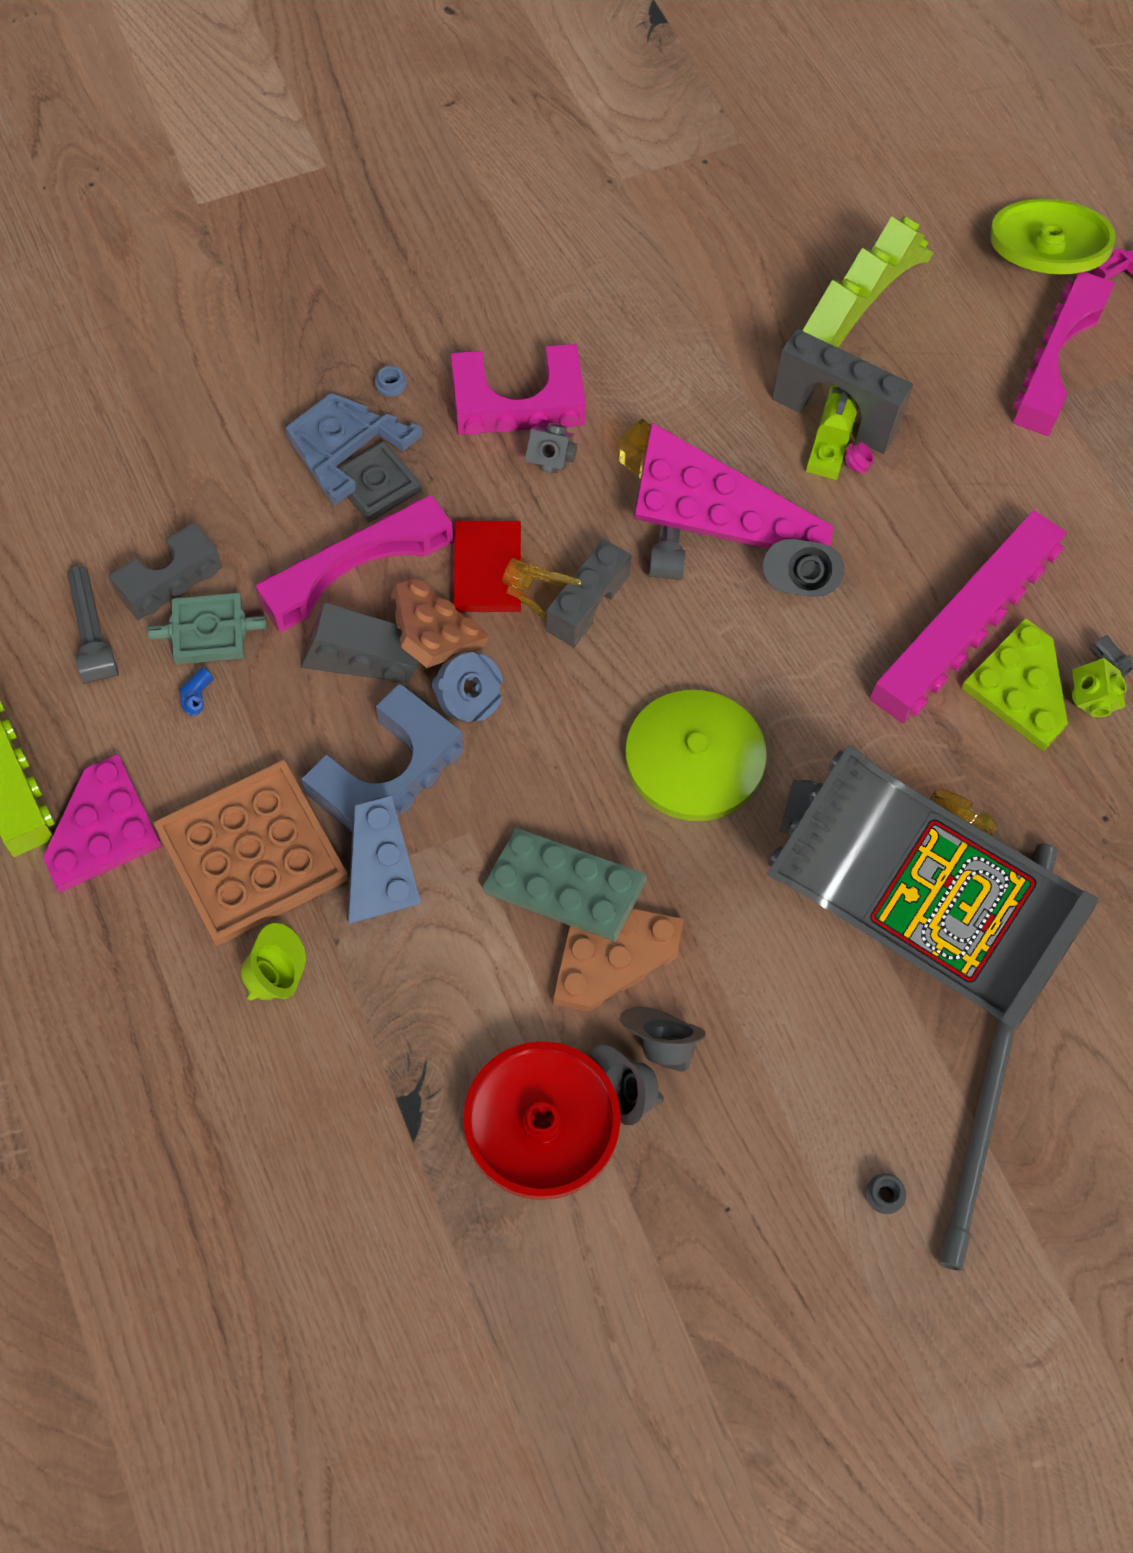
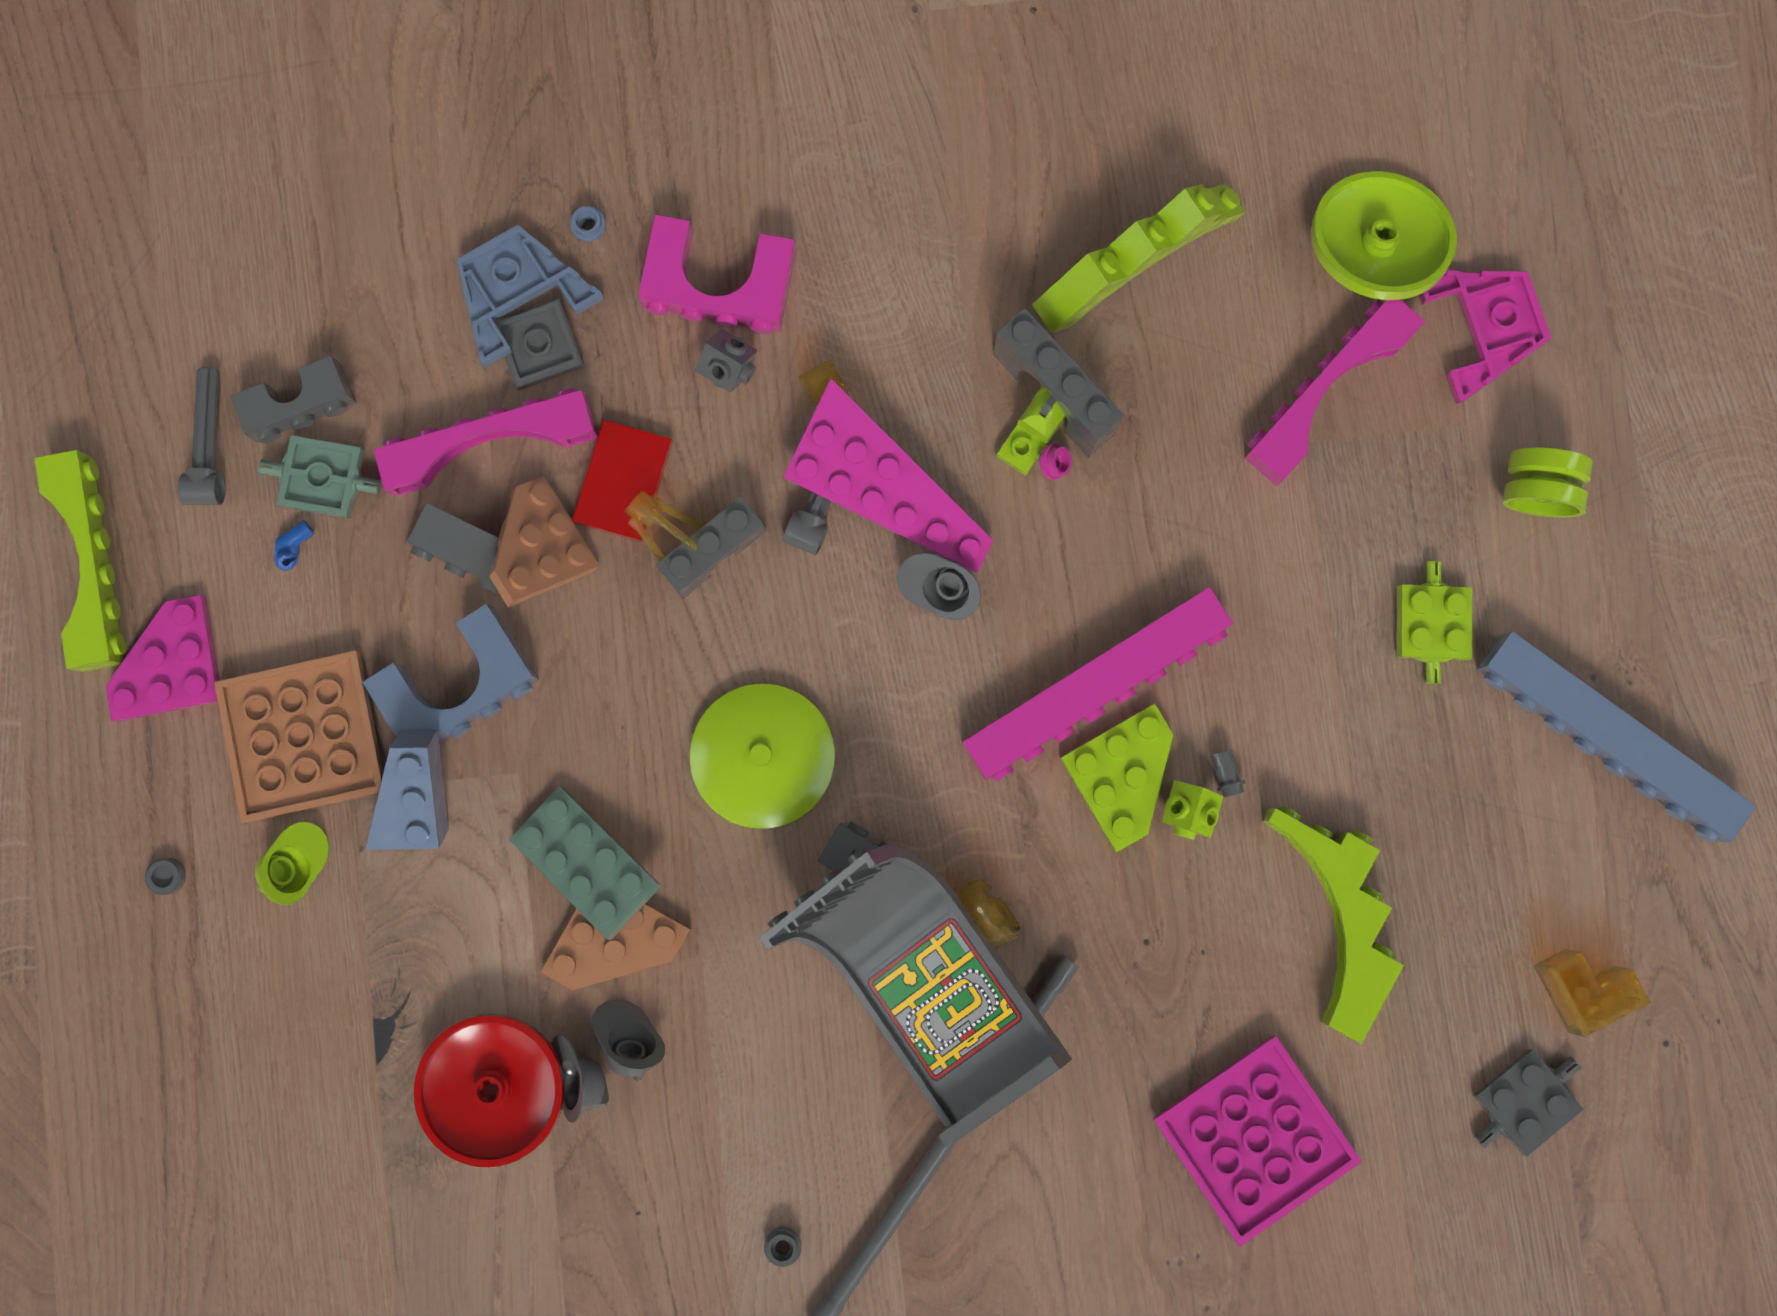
camera: 25 degrees right, 20 degrees up
sand blue plate [432,652,503,722] -> none
none -> dark grey tile [145,858,186,895]

